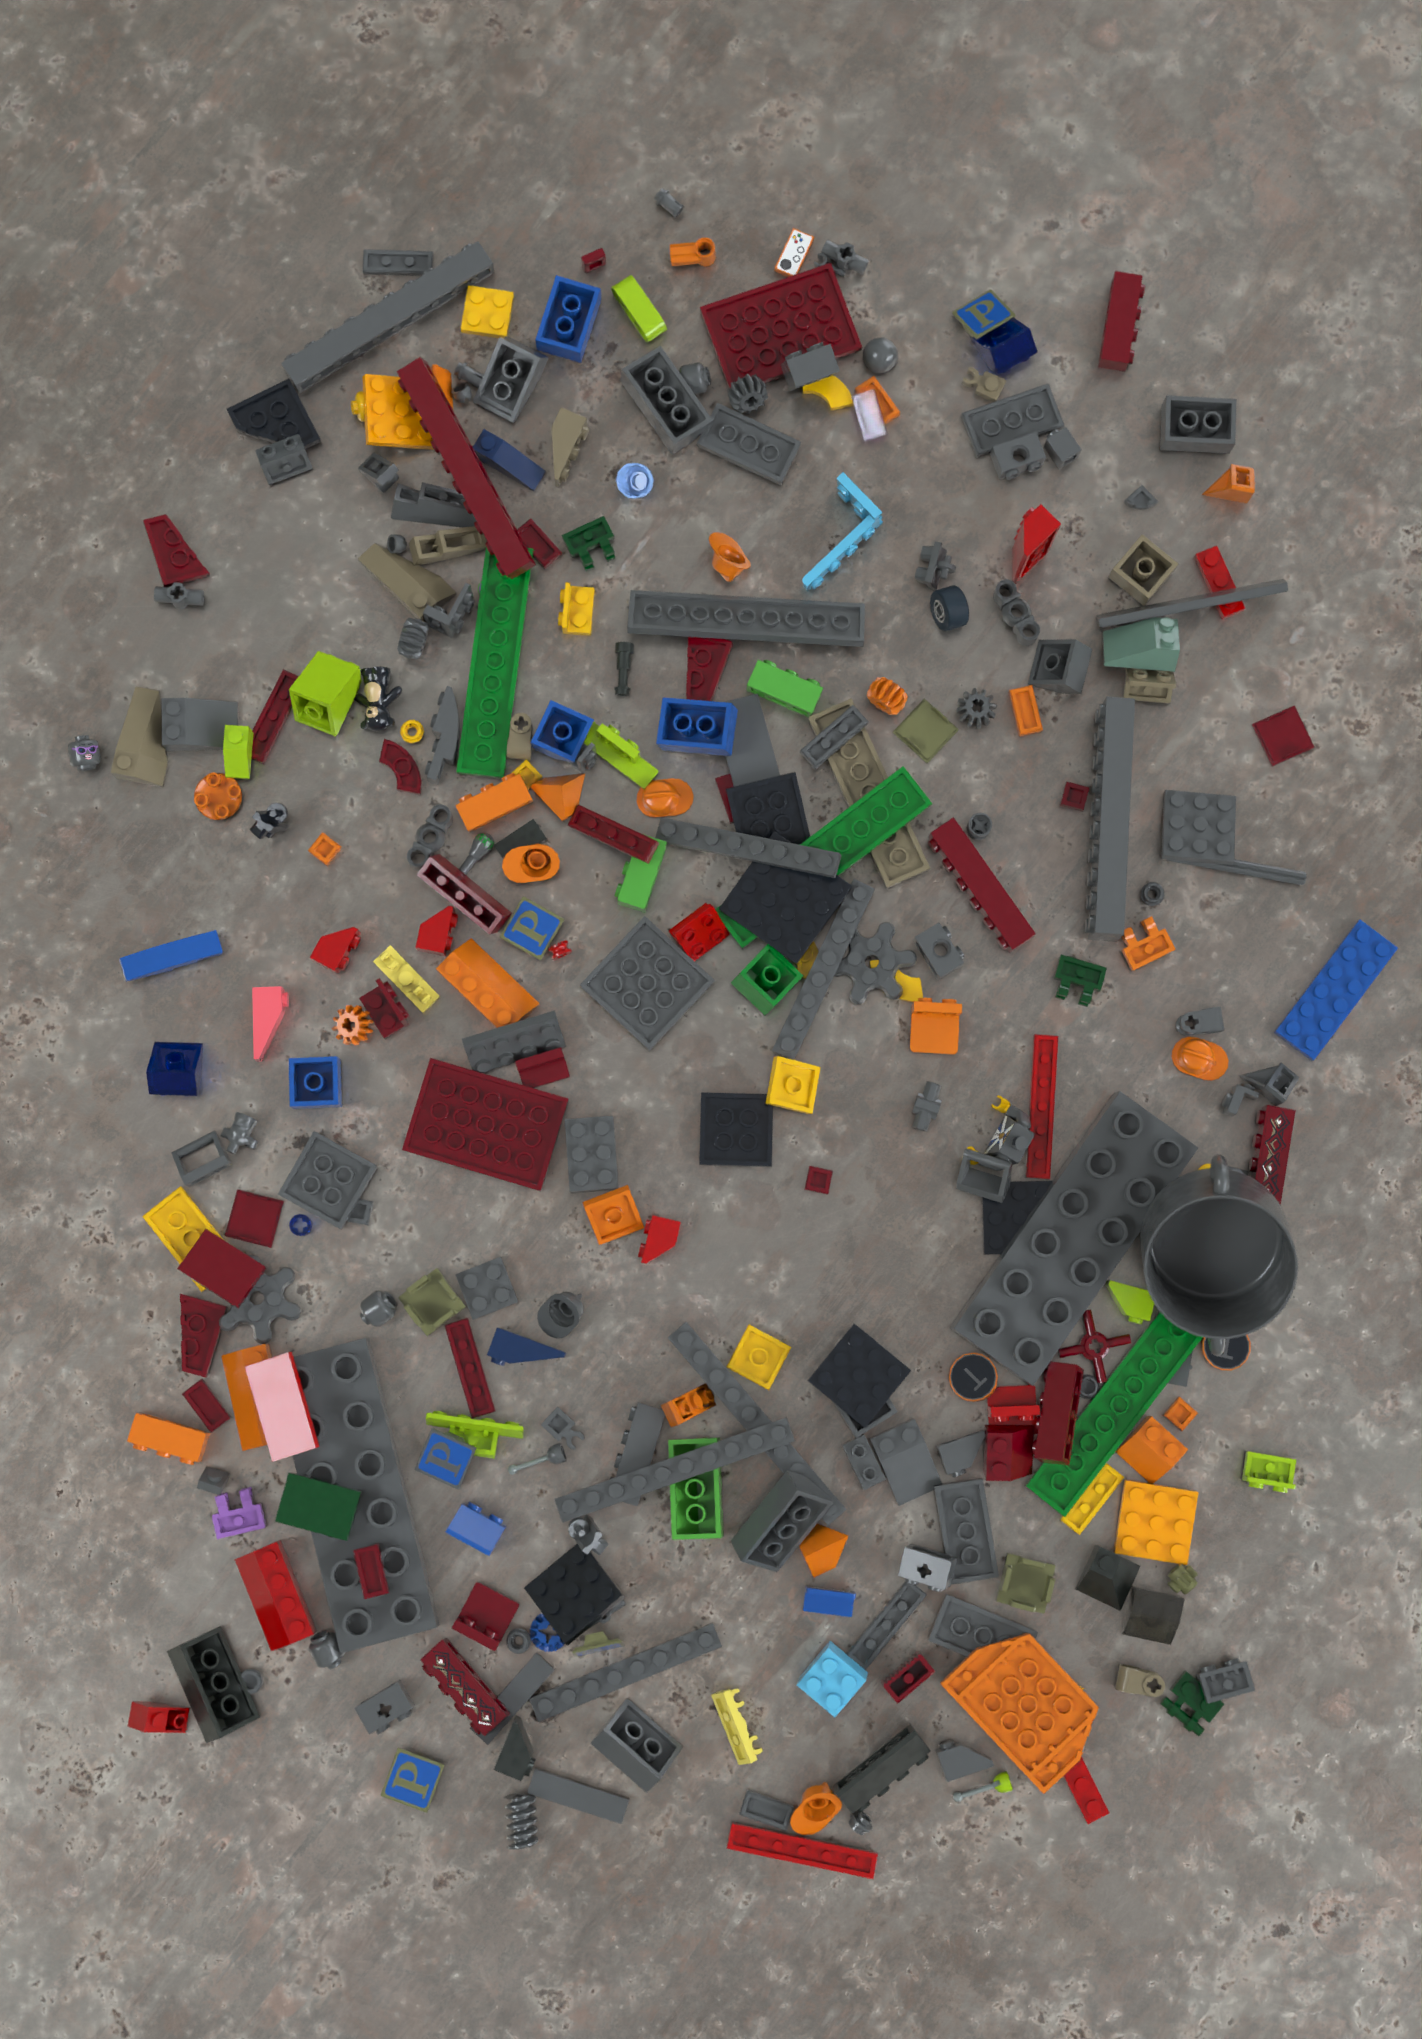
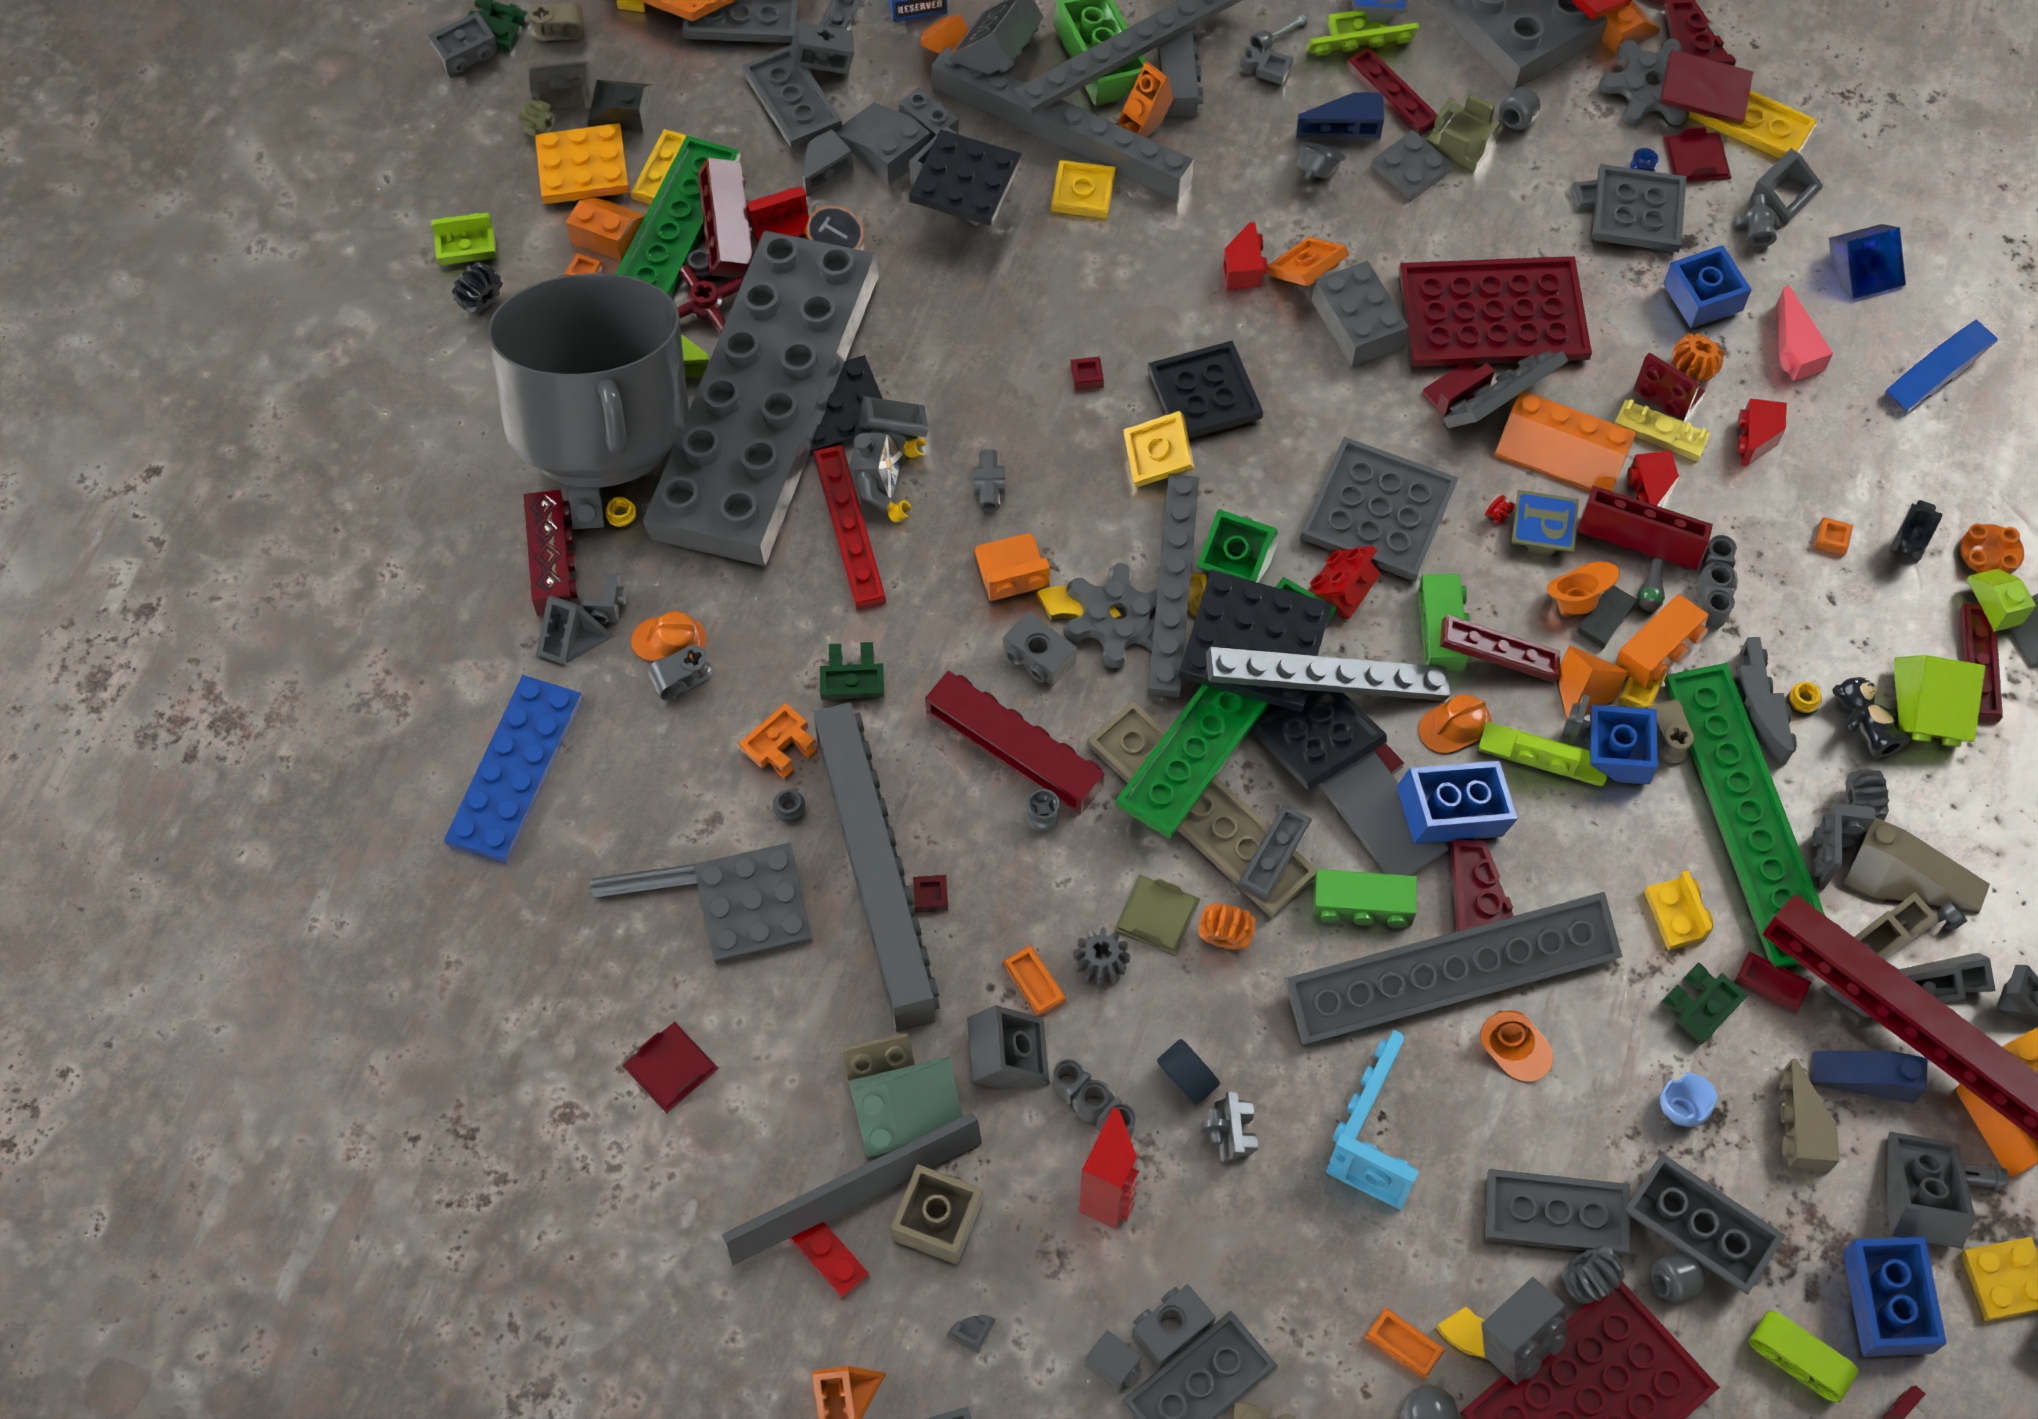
camera: 165 degrees right, 20 degrees down
dark red tile [379,739,422,796] -> none
dark grey hinge [451,383,472,403] -> none
pearl dark grey piece [614,642,634,696] -> none
clear purple tile [852,389,888,442] -> none
dark red slope [983,1425,1034,1481] -> none
olive panel [996,1553,1056,1614] -> none
none -> black gear [452,262,503,314]

